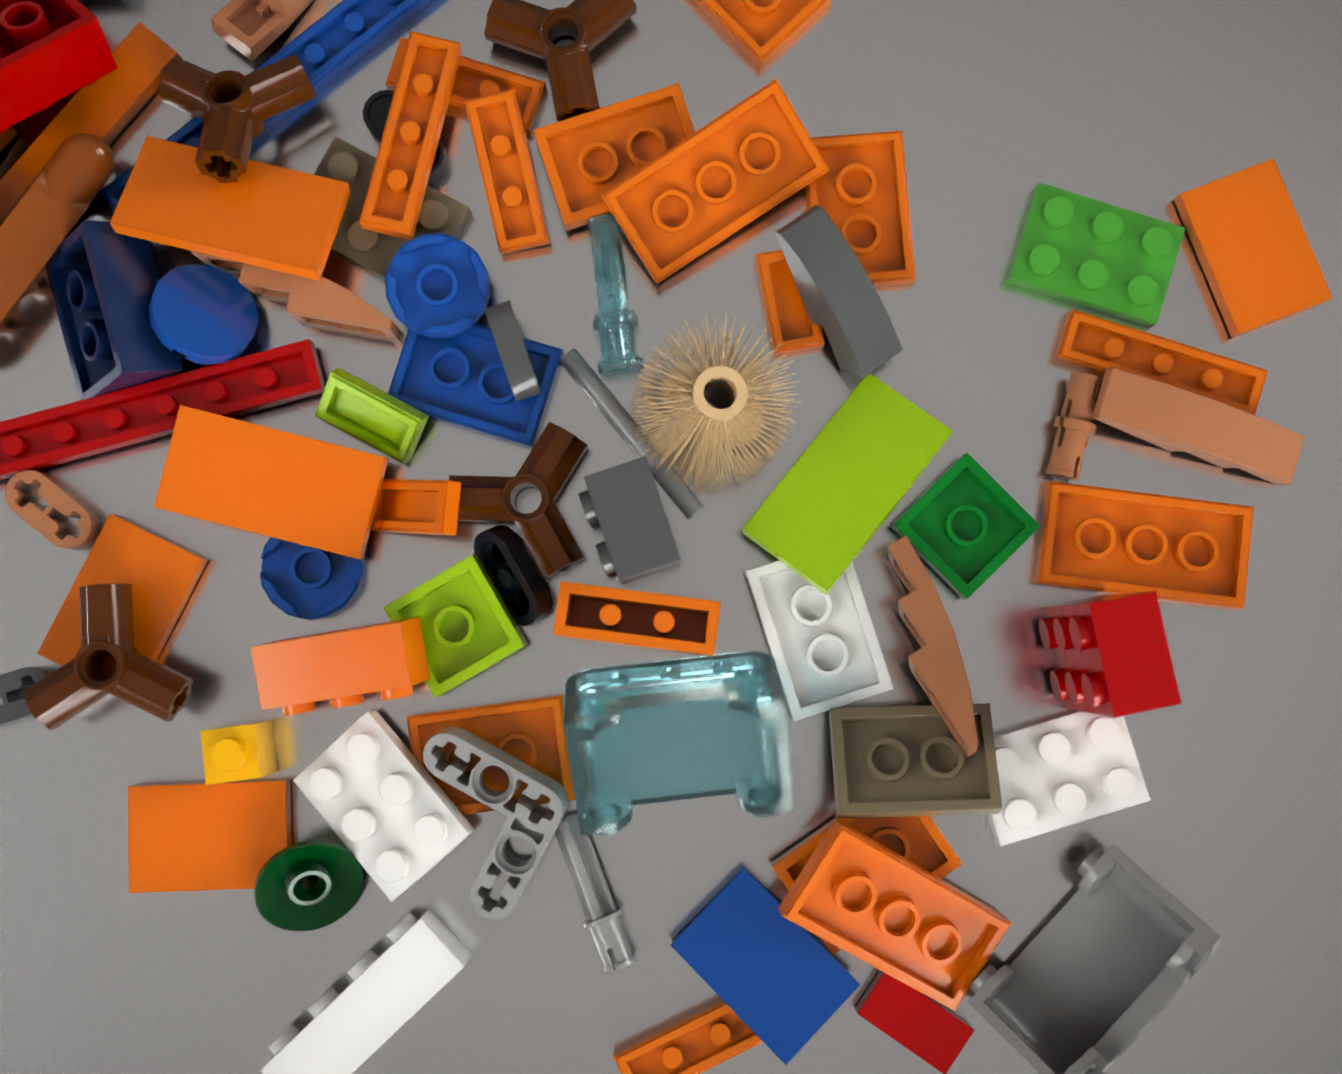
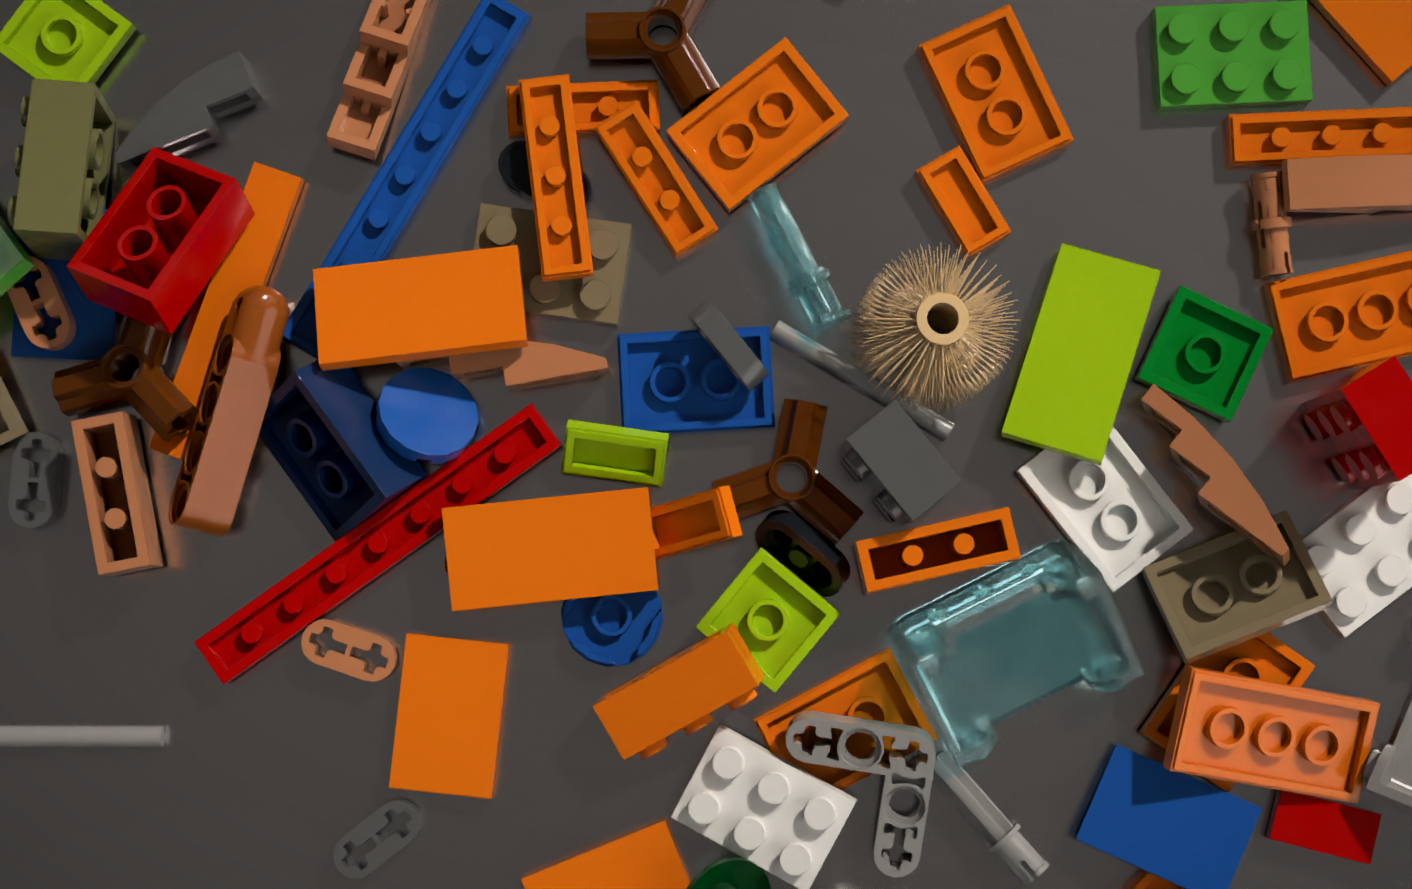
camera: 15 degrees left, 0 degrees up
reddish brown piece [24,584,193,730] -> none
reddish brown piece [157,54,316,183] -> none
yellow brick [200,720,278,785] -> none
blue tile [384,233,490,339] -> none
orange tile [600,79,830,284] -> none
dark grey slope [775,205,903,377] -> none

